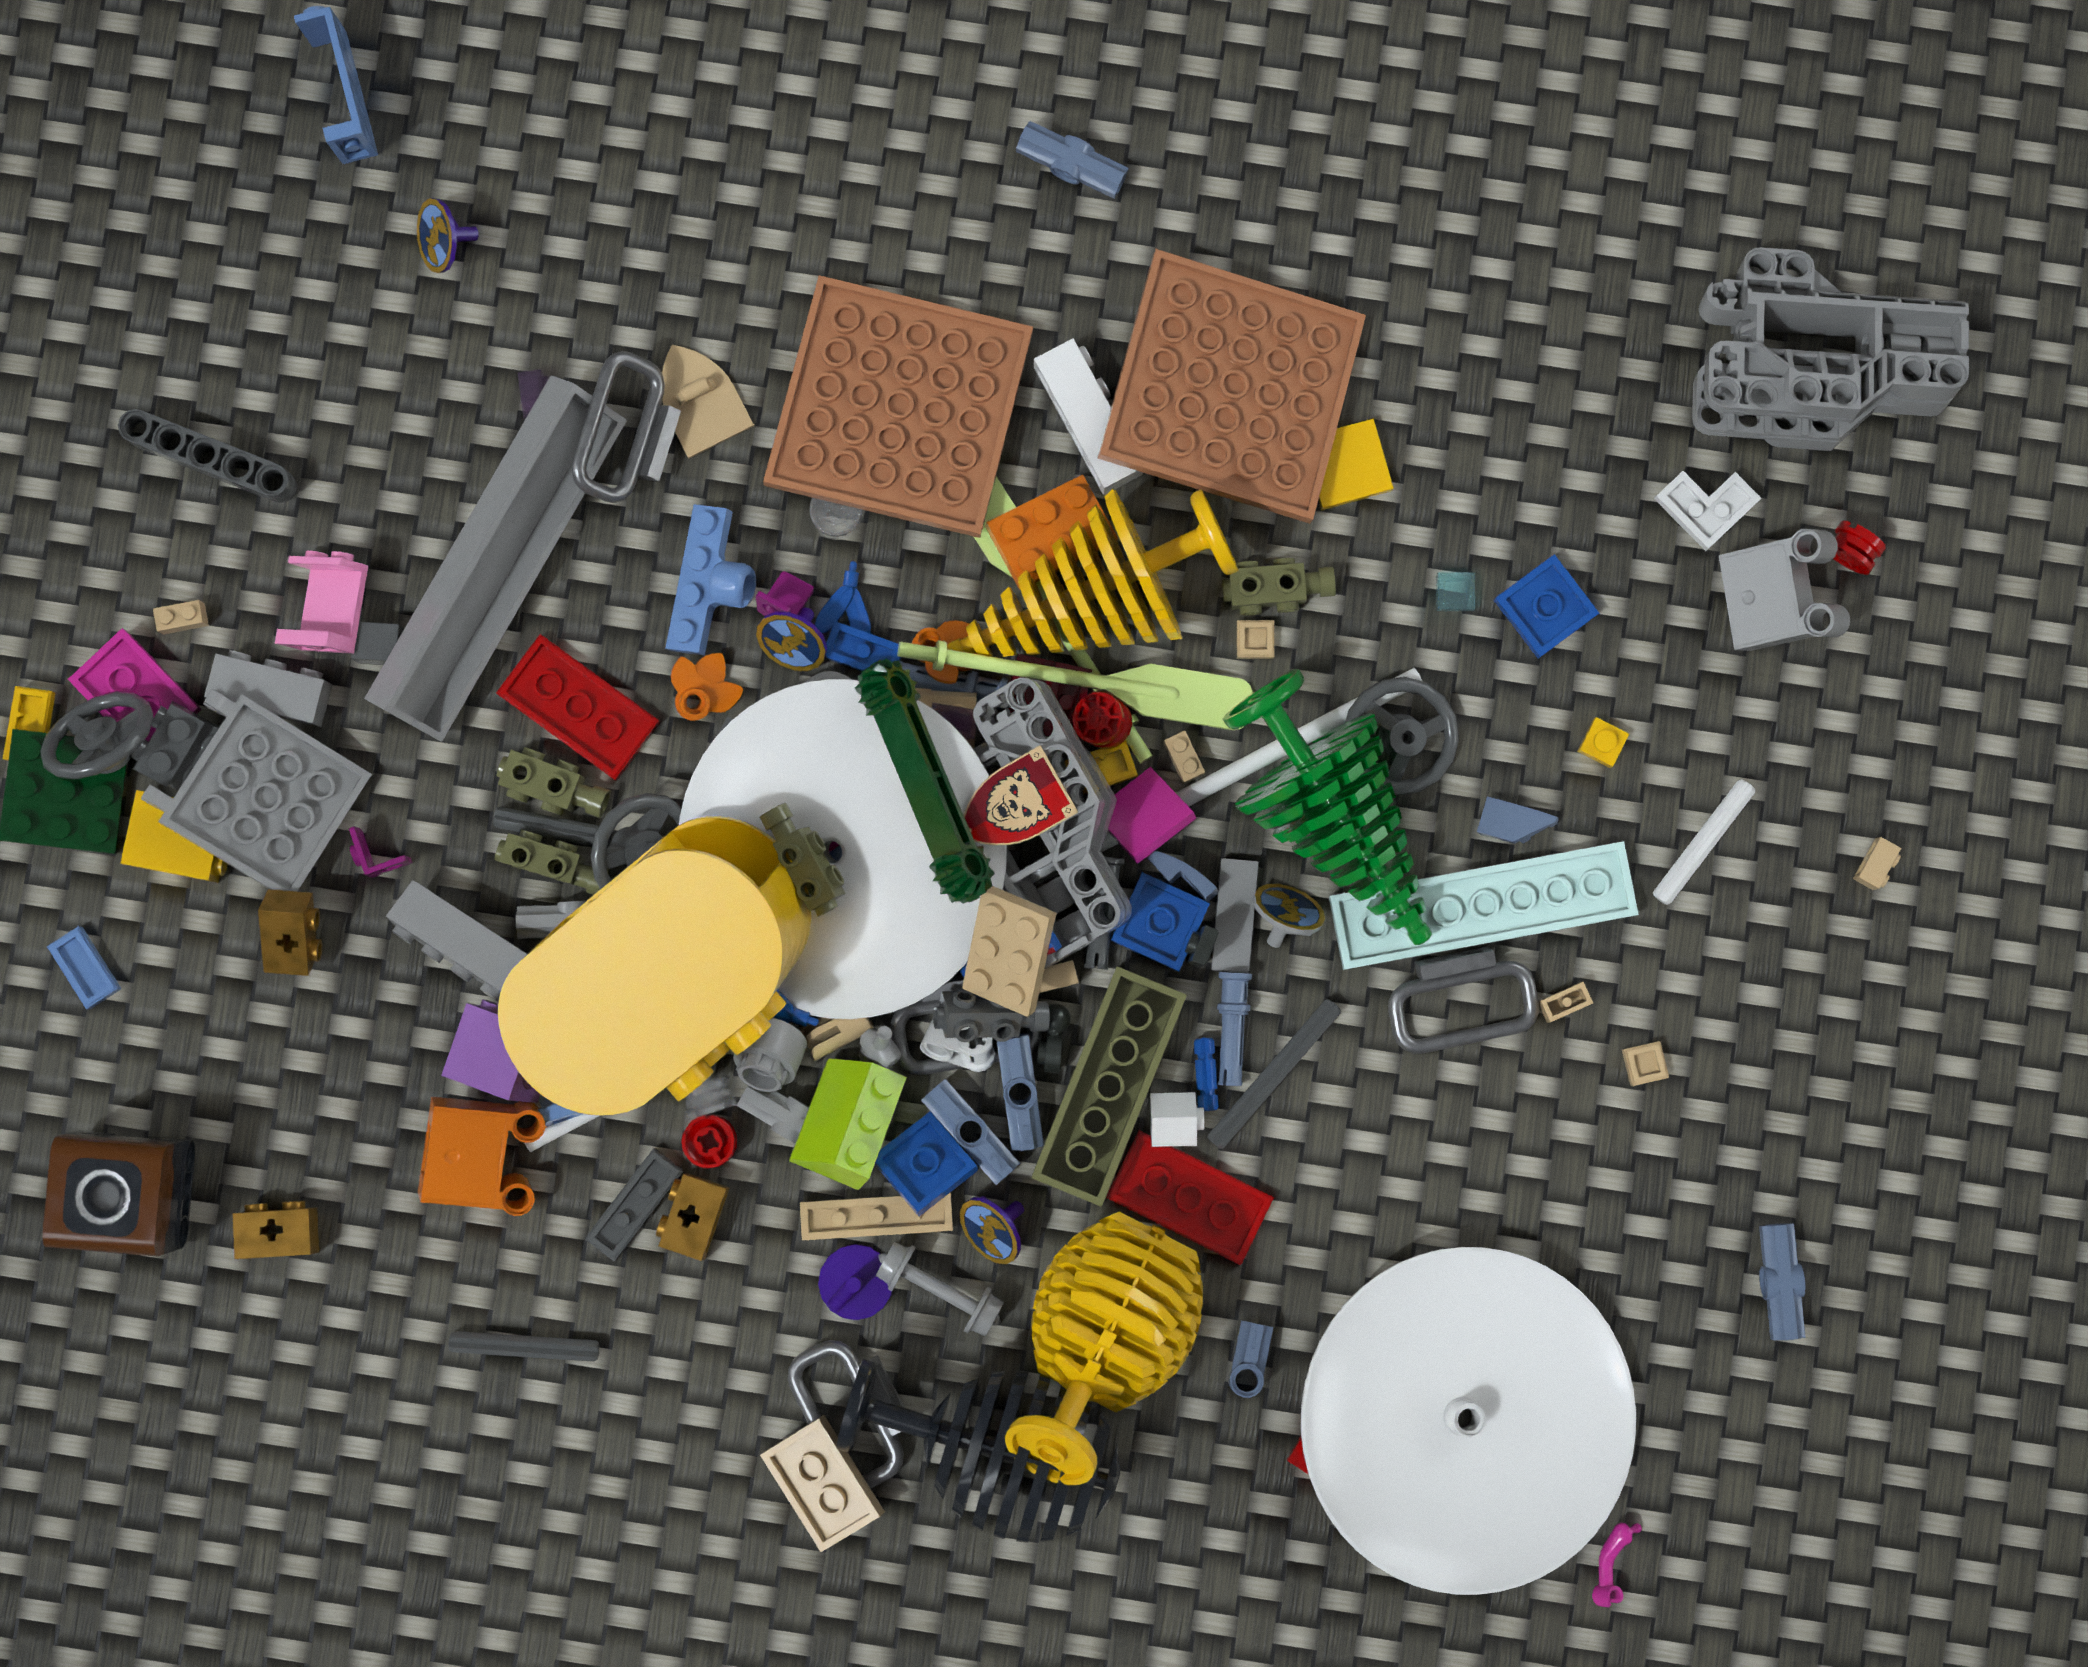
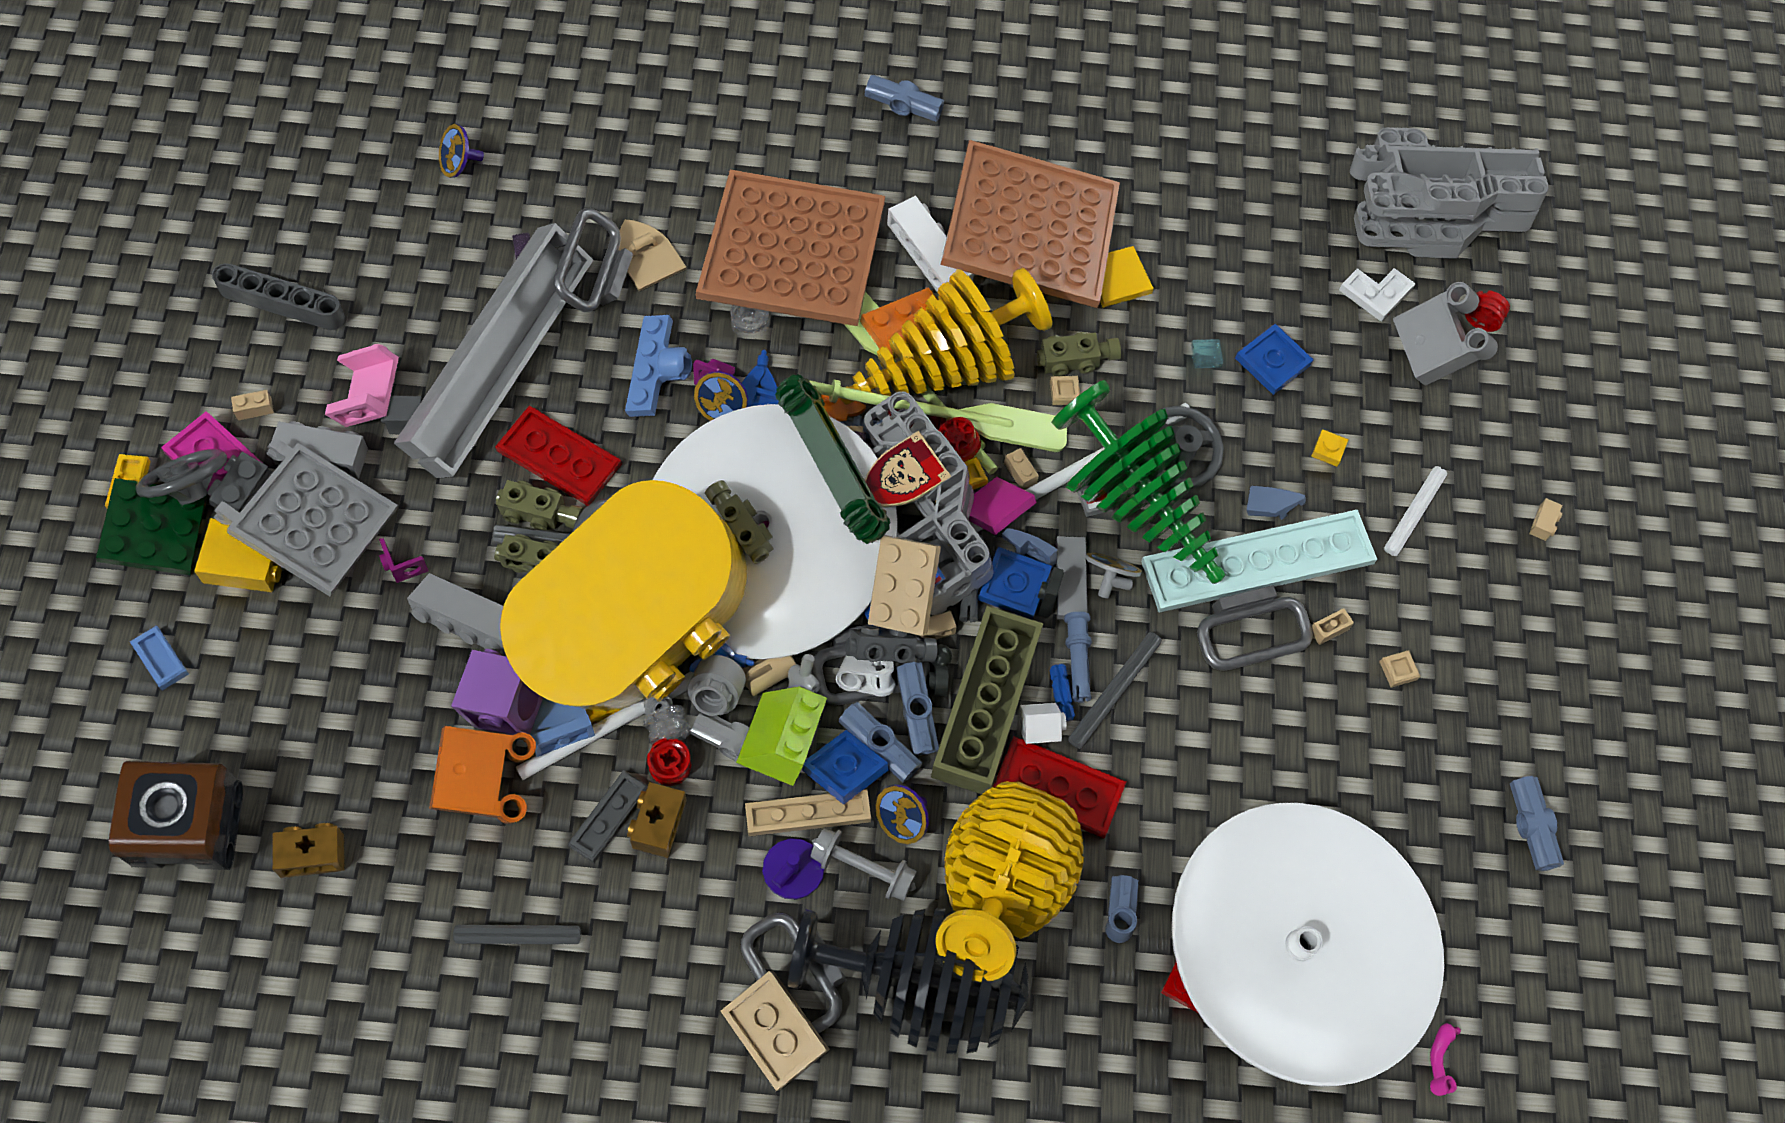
camera: 10 degrees left, 20 degrees down
pearl gold brick [258,889,322,976] -> none
medium blue panel [294,6,378,164] -> none
orange plate [671,652,743,721] -> none

